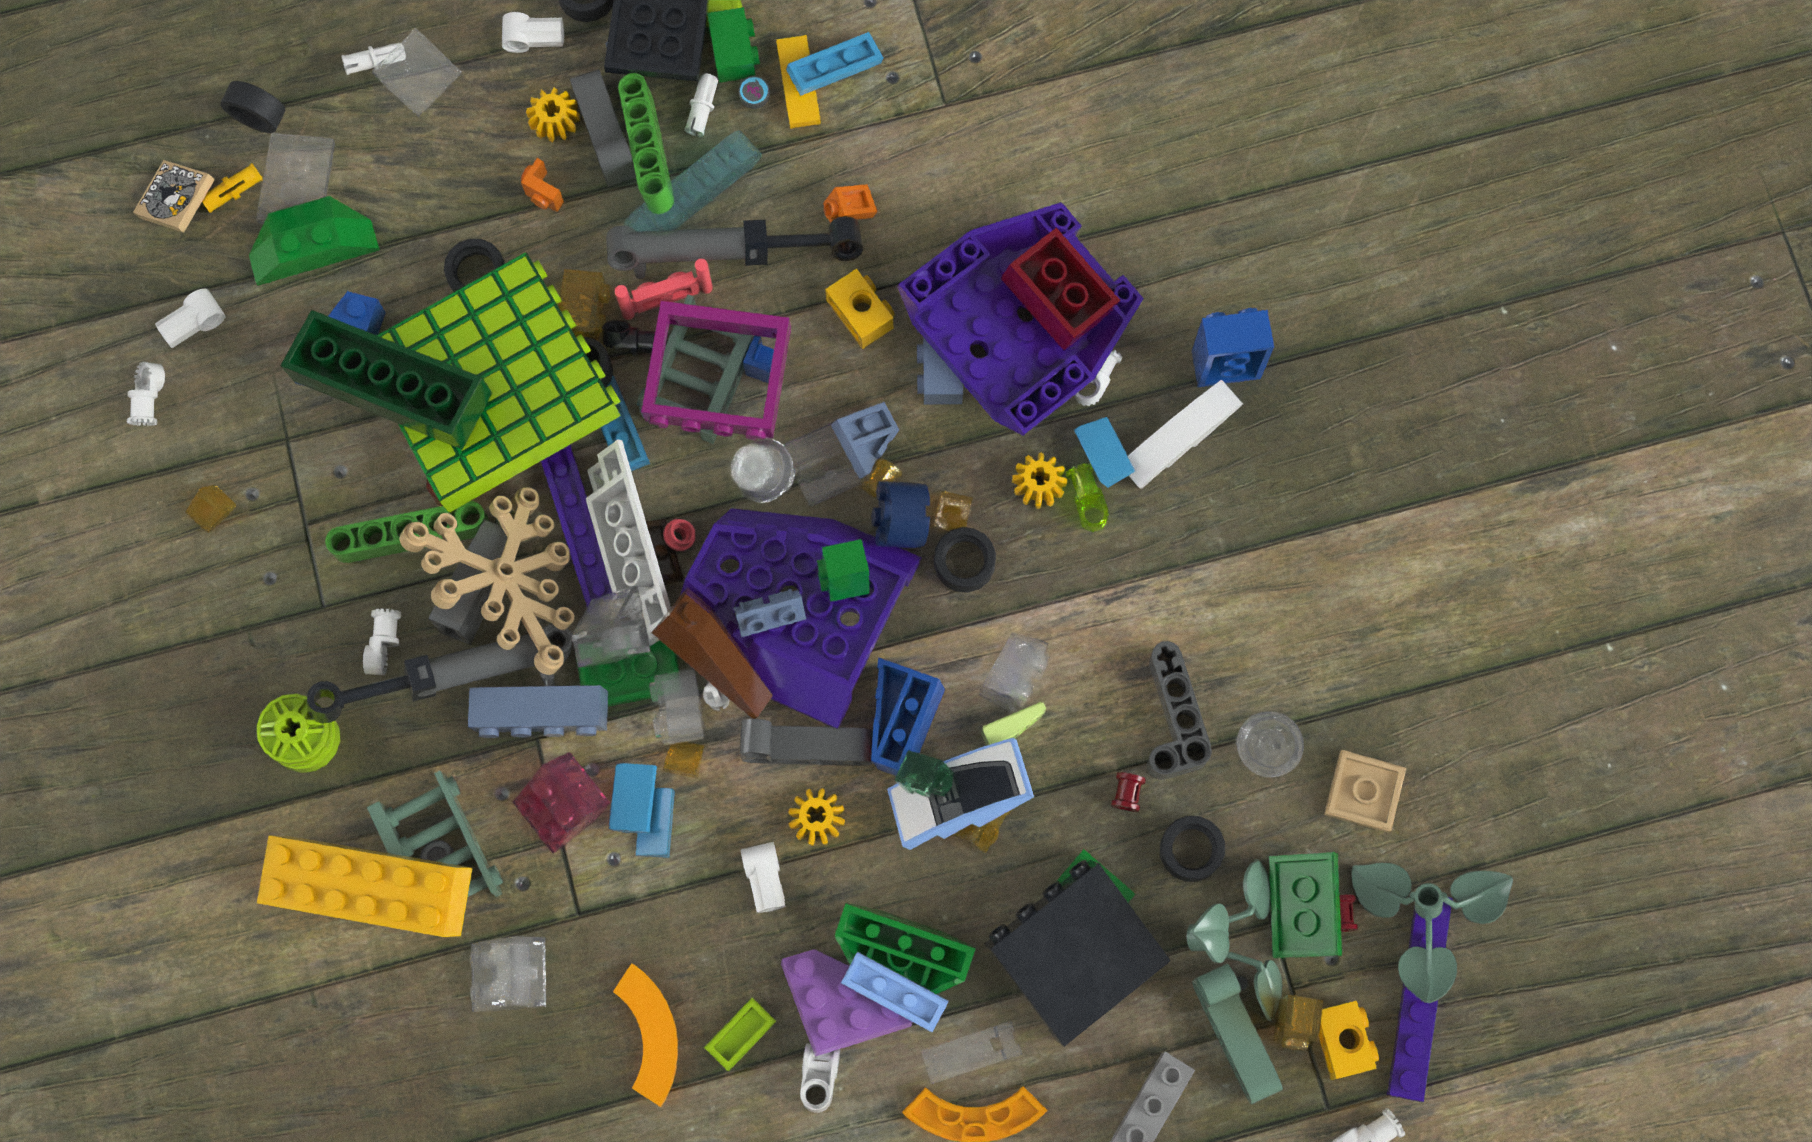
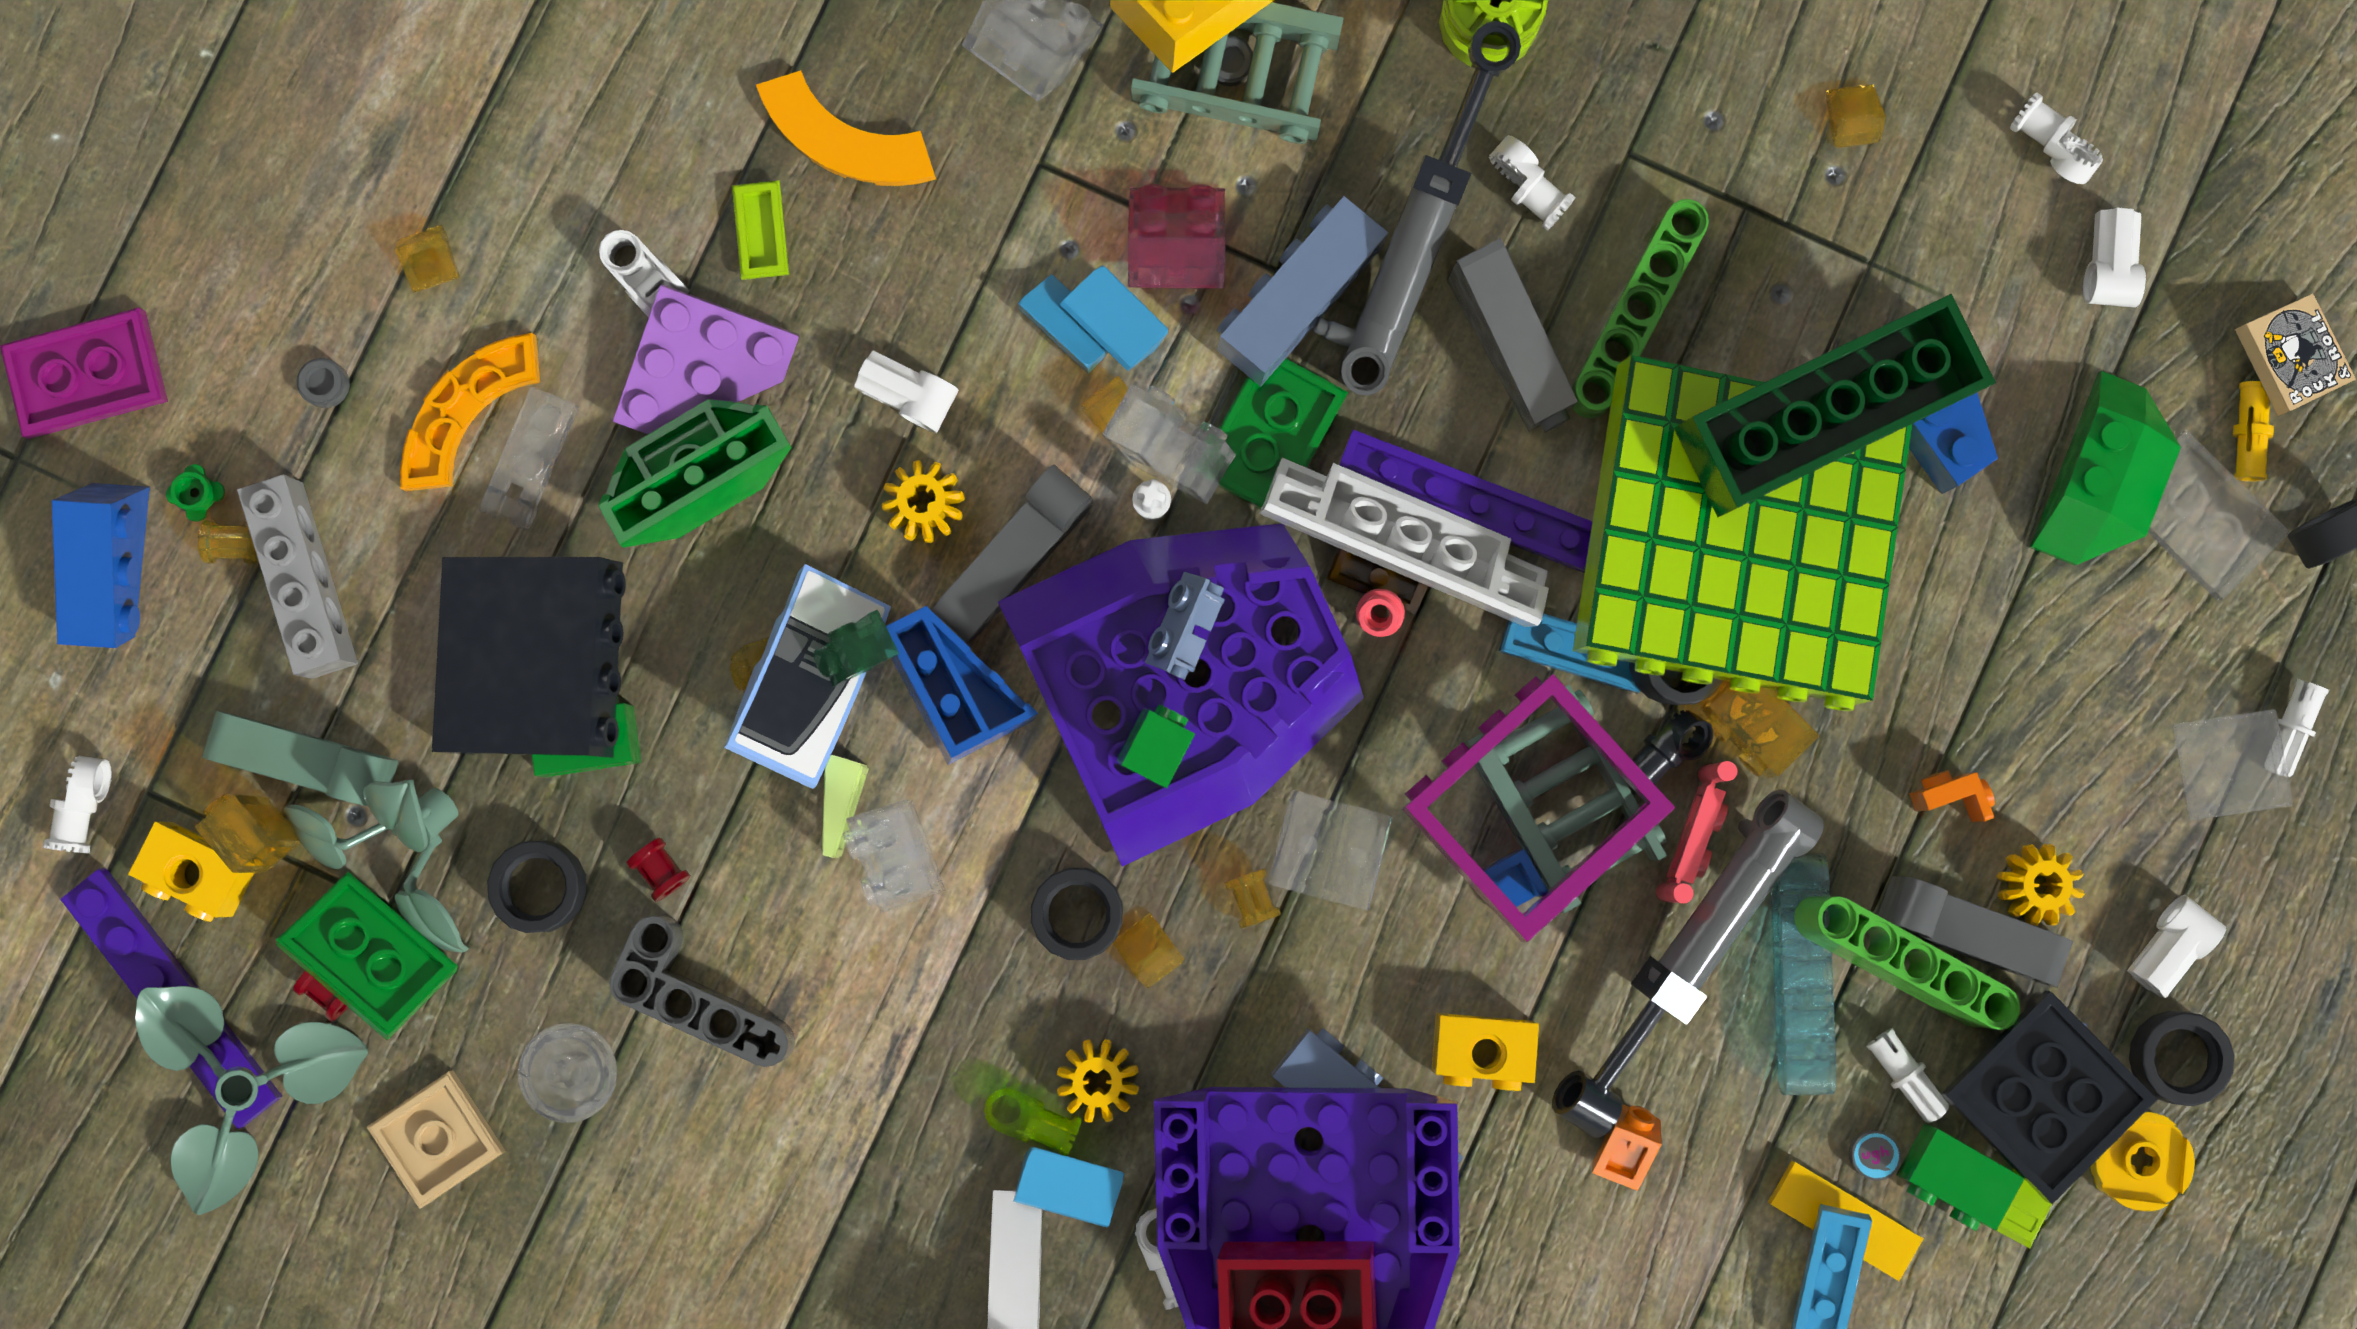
camera: 130 degrees right, 10 degrees up
tan plant [399,487,574,675] -> none
black tyre [444,239,505,292] -> none
clear slope [572,586,651,668] -> none
reddish brown wedge [651,587,773,719] -> none
clear cone [731,438,796,502] -> none
sand blue wing [831,402,899,479] -> none
light blue tile [841,952,949,1032] -> none
dark blue brick [871,481,930,548] -> none

